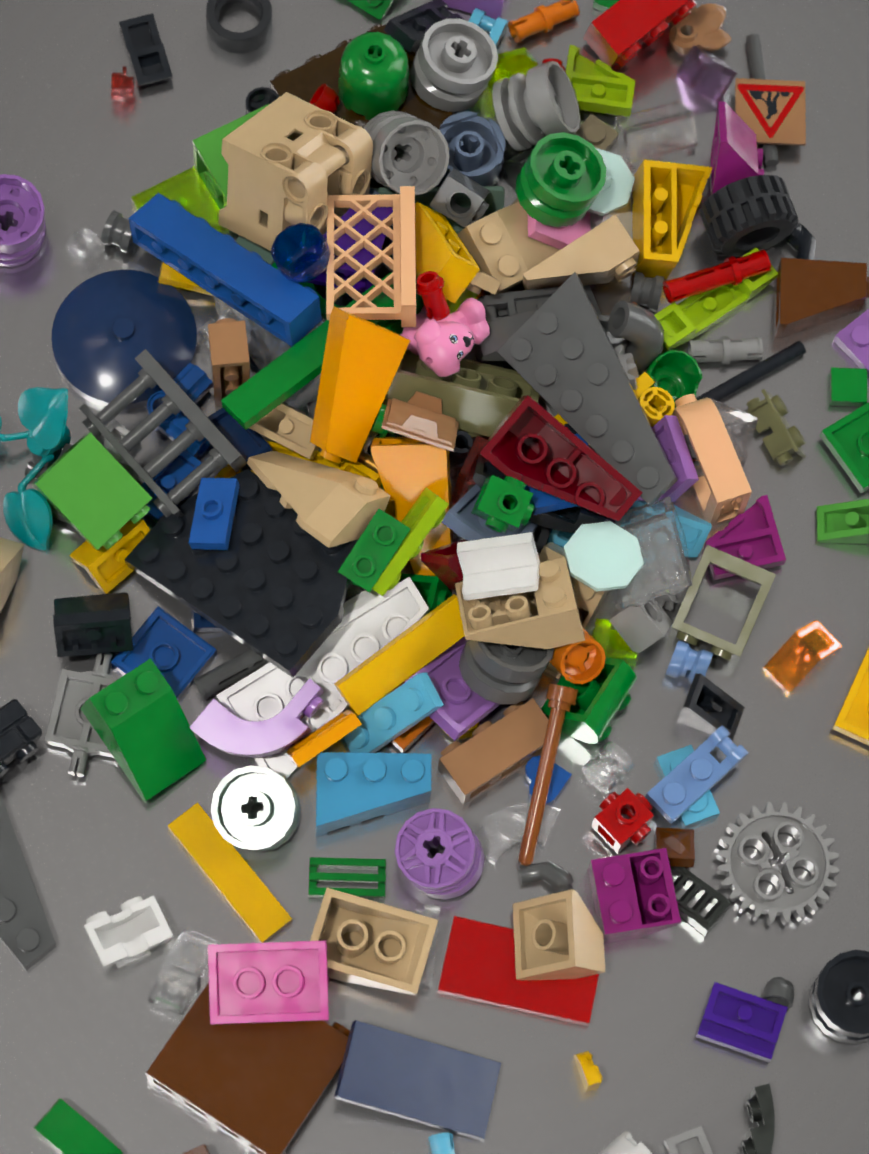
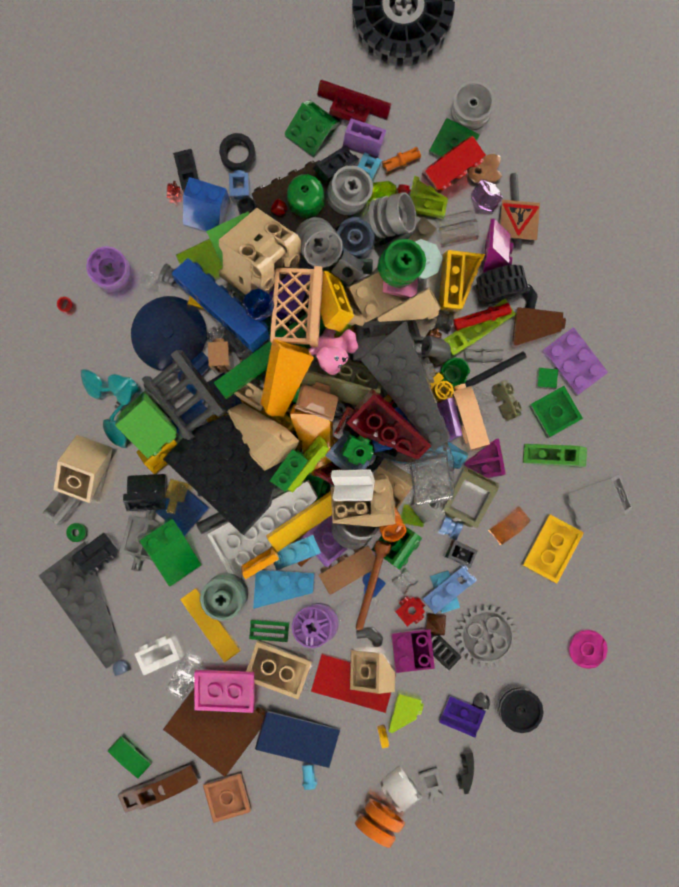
camera: 15 degrees right, 15 degrees up
blue plate [188,478,240,550] -> none
arch [189,678,324,758] -> none
red pin [416,271,450,321] -> none
light aqua piece [563,521,644,592] -> none
none -> sand blue hinge [112,661,130,676]
none -> clear yellow plate [165,479,189,515]
none -> blue slope [183,177,231,232]
none -> medium blue brick [229,170,250,201]
none -> lime slope [388,691,424,733]

